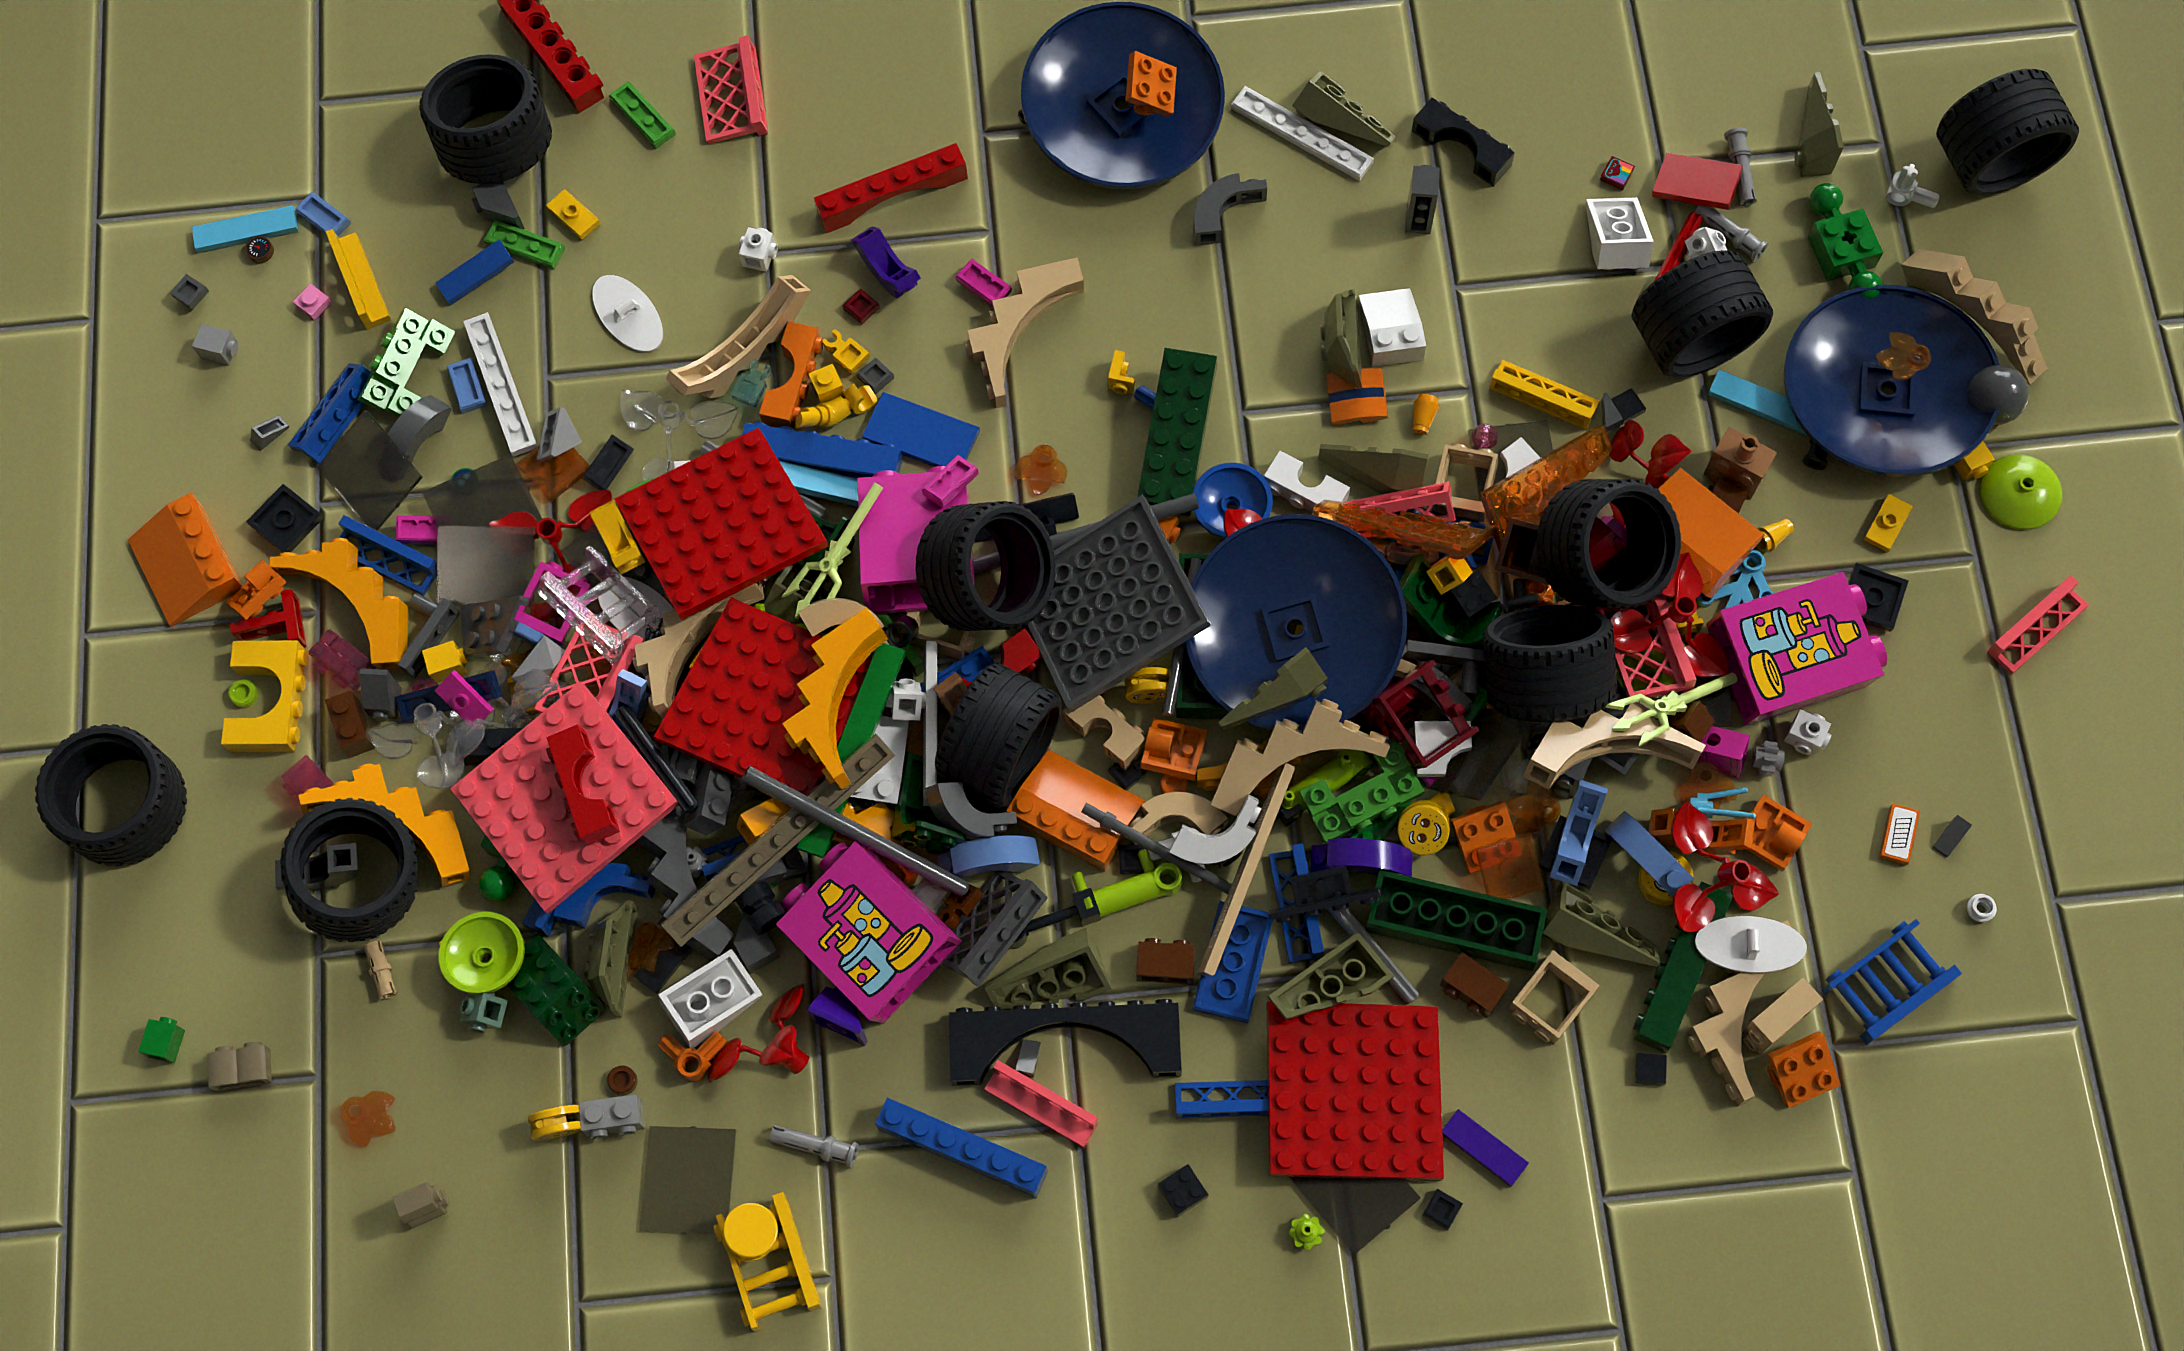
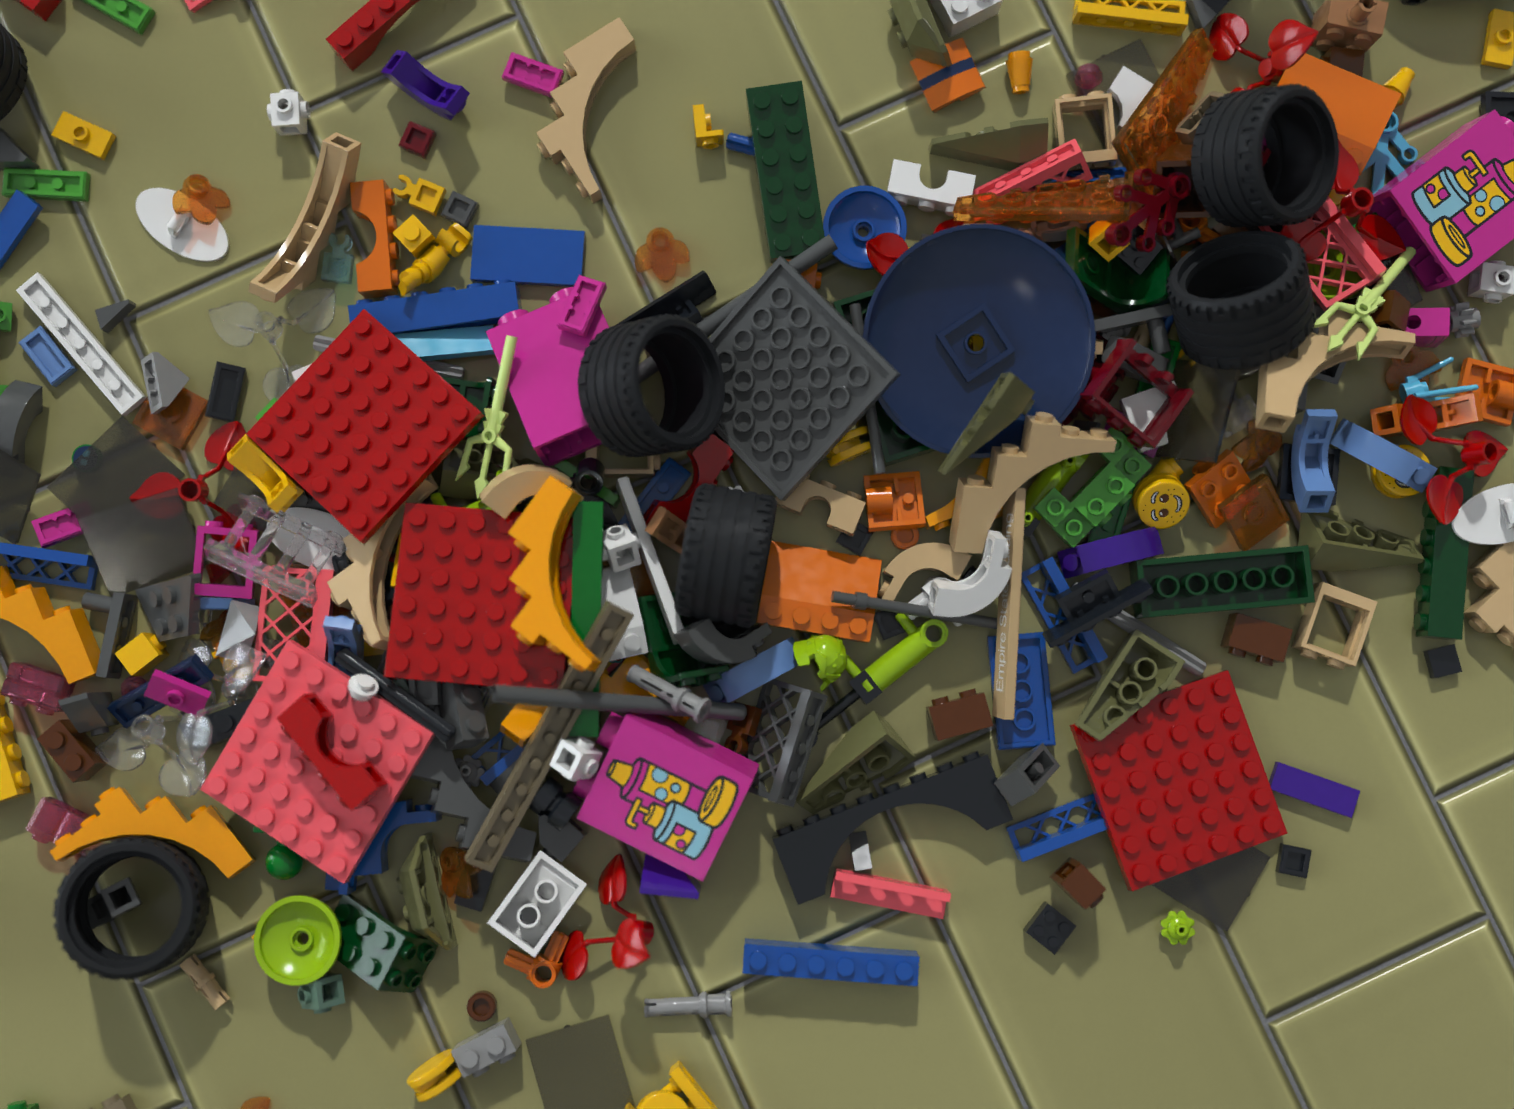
camera: 20 degrees left, 15 degrees up
none -> dark grey piece [95,299,136,333]
none -> clear orange plate [172,174,230,225]
none -> white plate [348,674,379,702]
none -> white brick [549,736,603,781]
none -> light grey pin [626,664,712,723]
none -> lime helmet [793,635,847,692]
none -> dark grey brick [994,743,1060,806]
none -> reddish brown brick [1050,857,1106,910]
none -> dark red plant [1104,168,1191,252]

